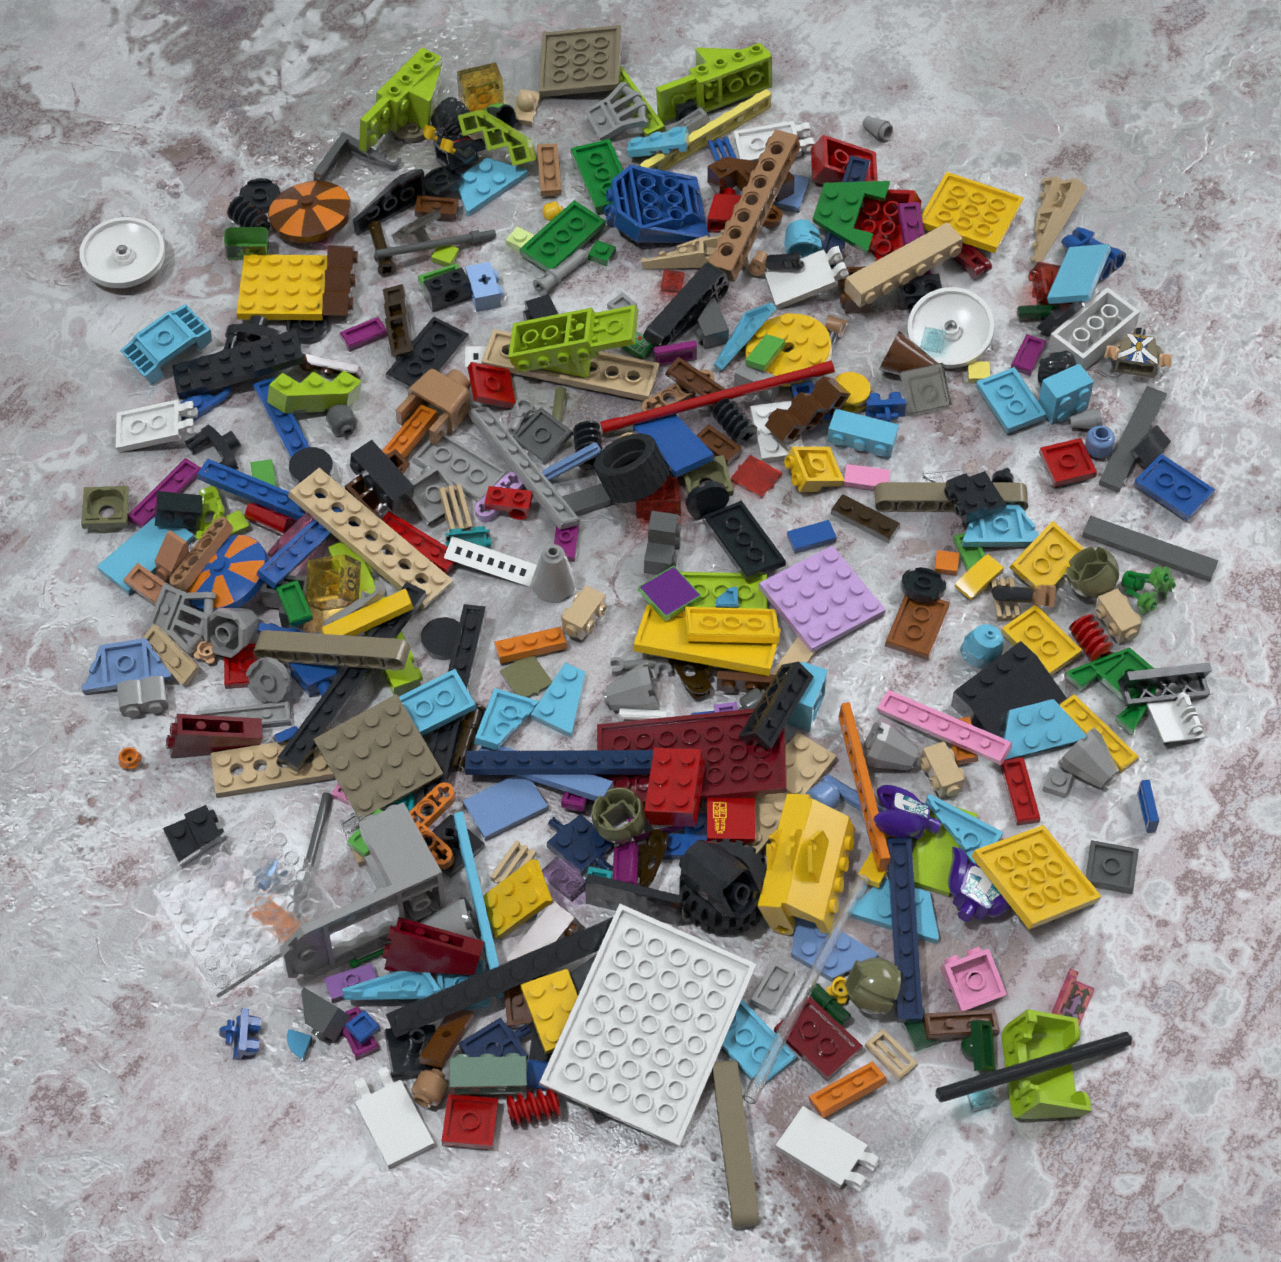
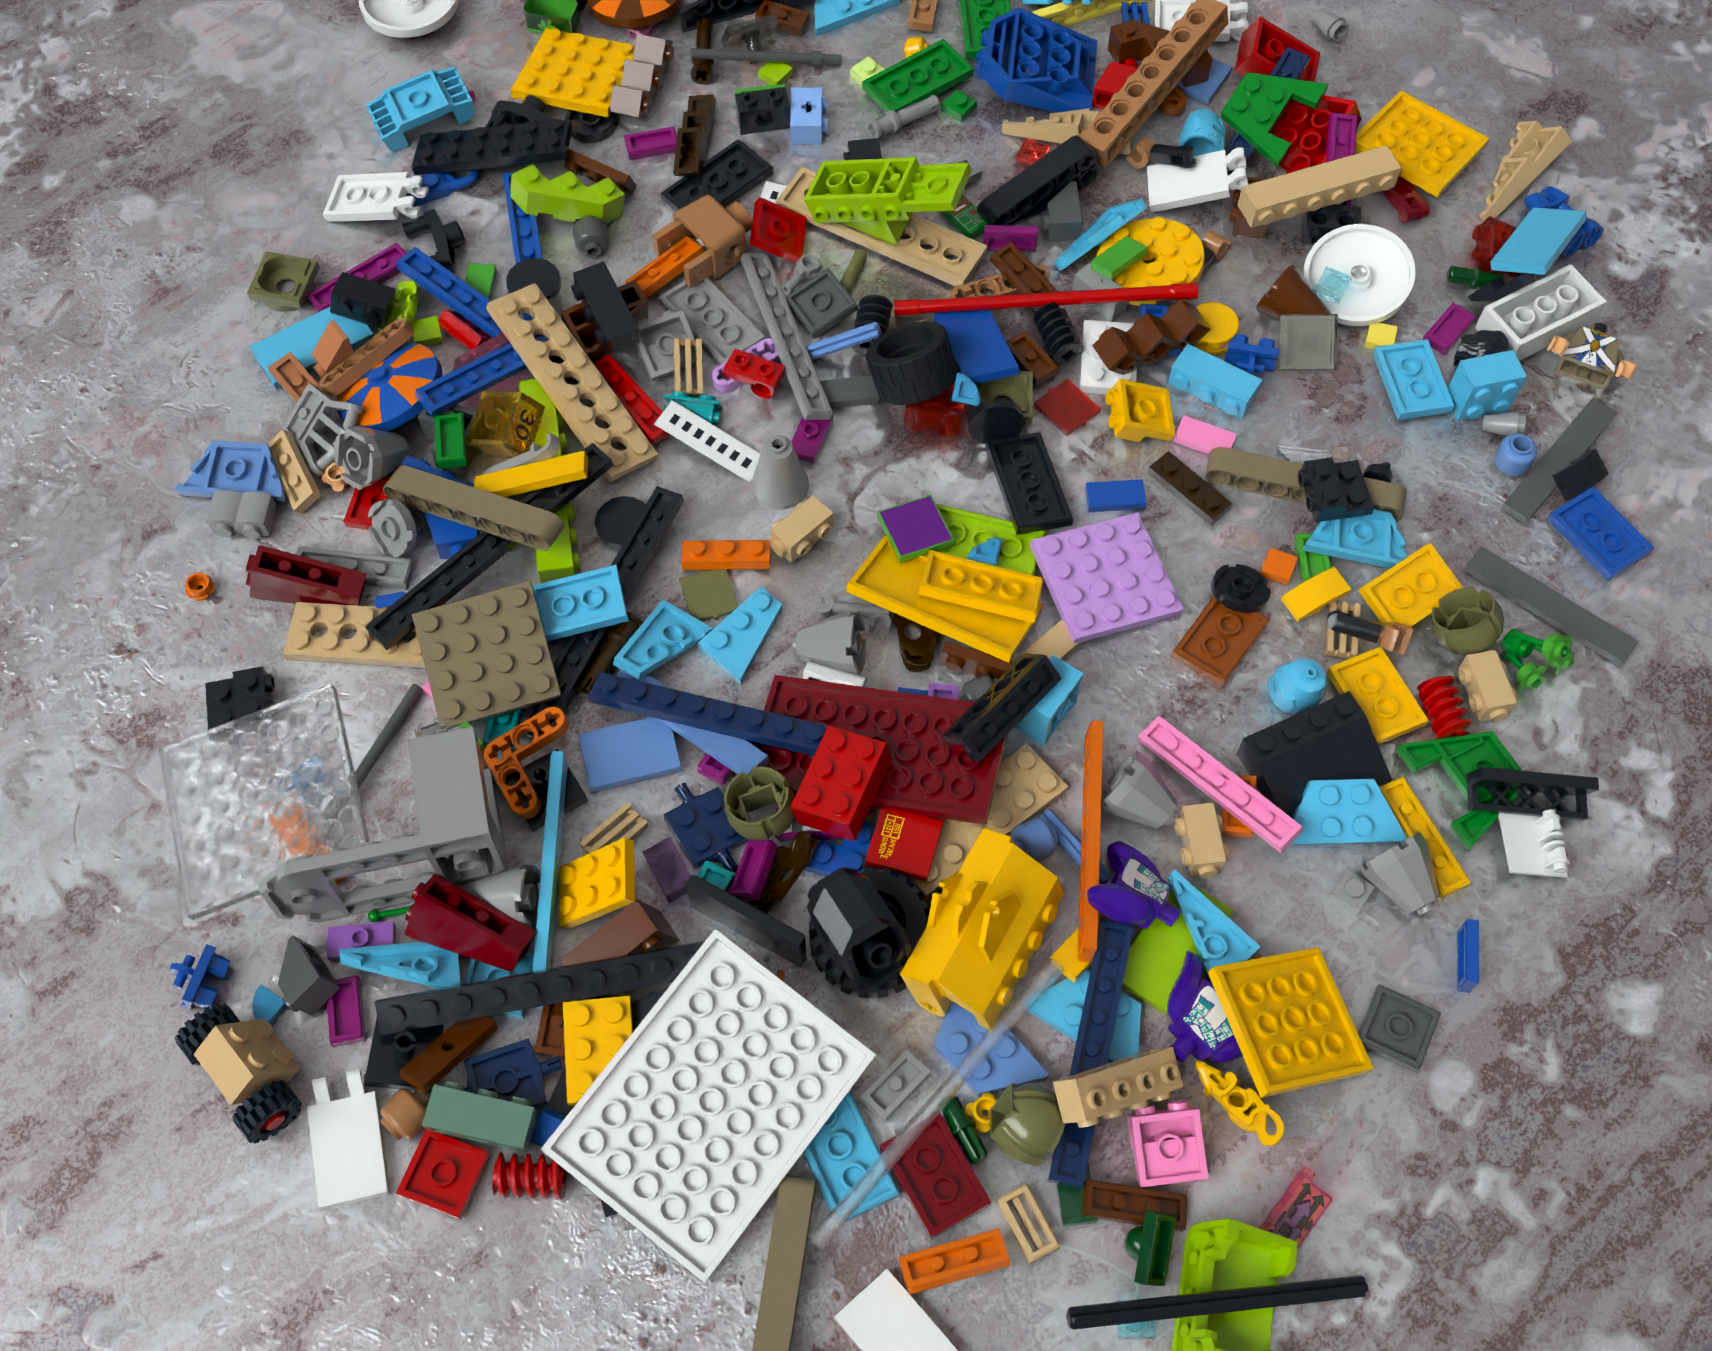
camera: 15 degrees right, 5 degrees up
blue tile [345,1010,381,1045] -> none
dark grey brick [644,511,682,575] -> none
red tile [1000,757,1041,826] -> none
red plate [1039,438,1097,487] -> none
none -> brick [175,1003,302,1144]
none -> dark azure tile [952,372,980,406]
none -> tan brick [1053,1047,1183,1128]
none -> yellow animal [1195,1061,1284,1146]

